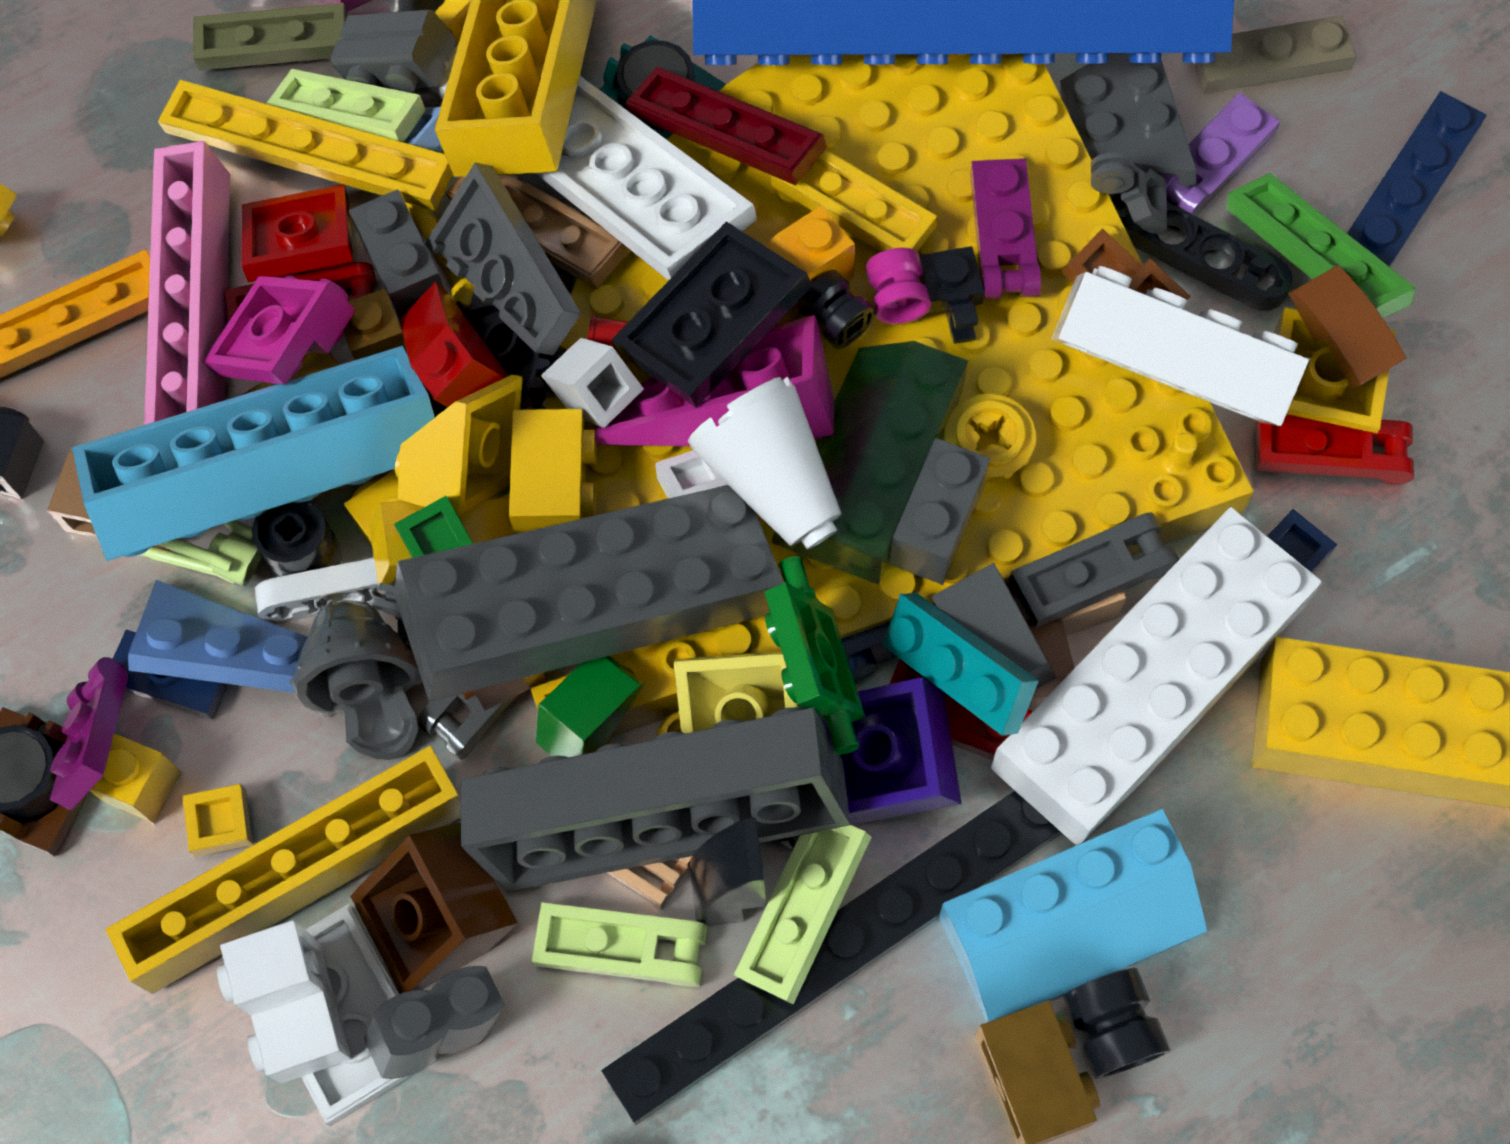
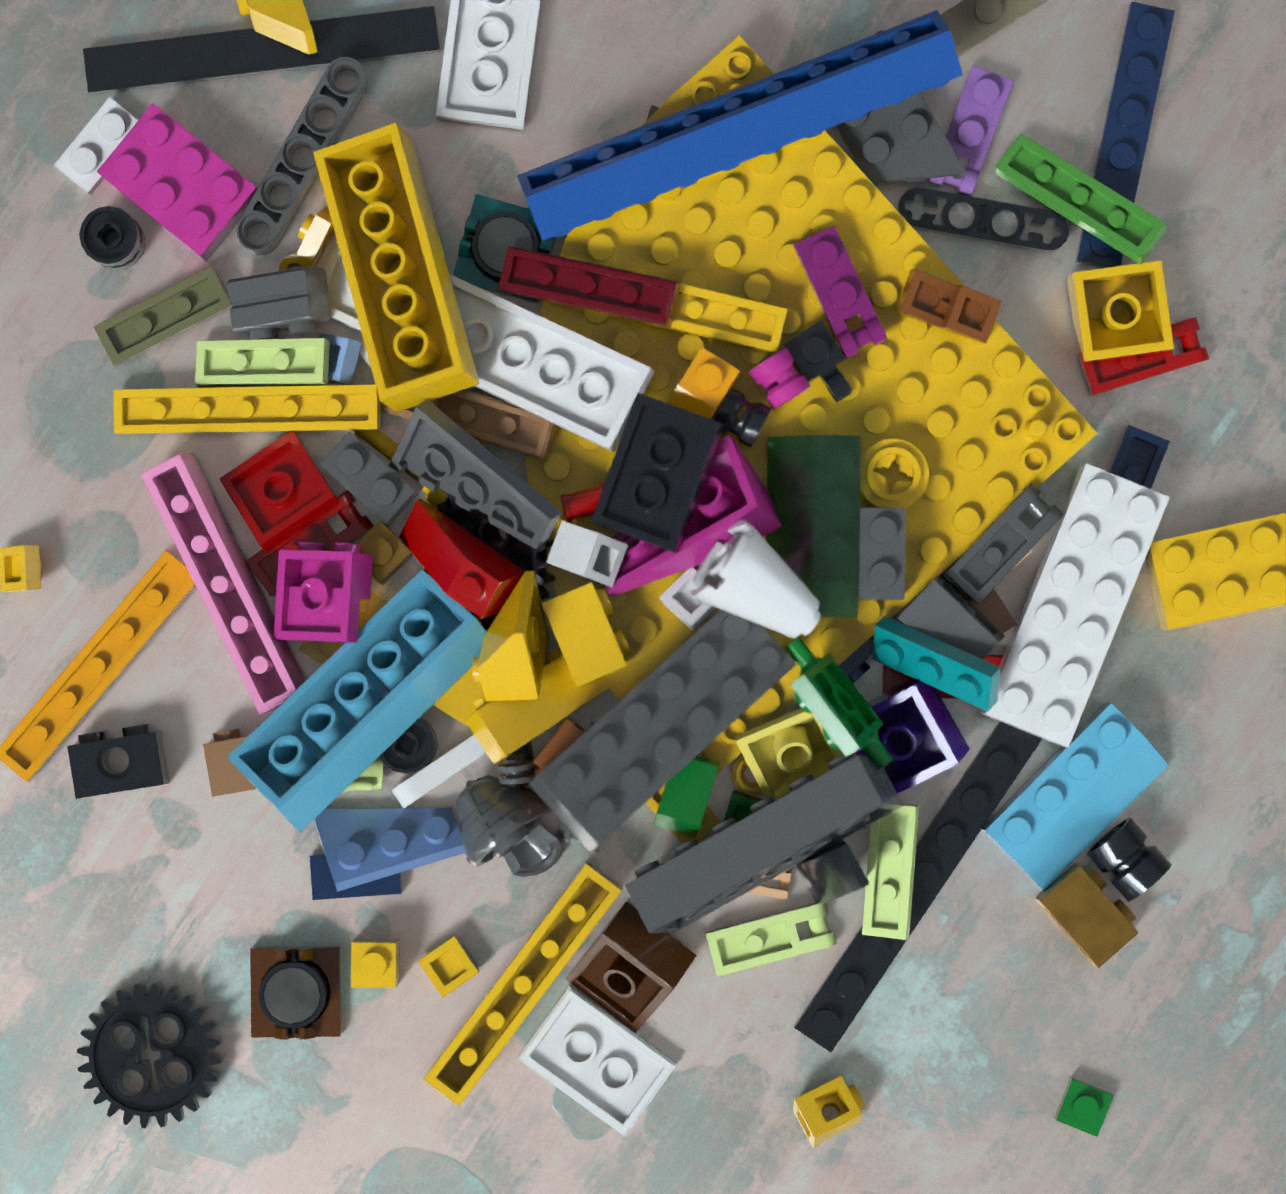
camera: 25 degrees left, 20 degrees up
magenta plate [50,657,128,810] -> none
white brick [216,920,352,1084] -> none
dark grey brick [364,966,505,1079] -> none
green plate [394,496,474,558] -> none
white brick [1051,266,1310,426] -> none
dark grey piece [1091,152,1167,234] -> none
dark orange slope [1288,265,1407,388] -> none

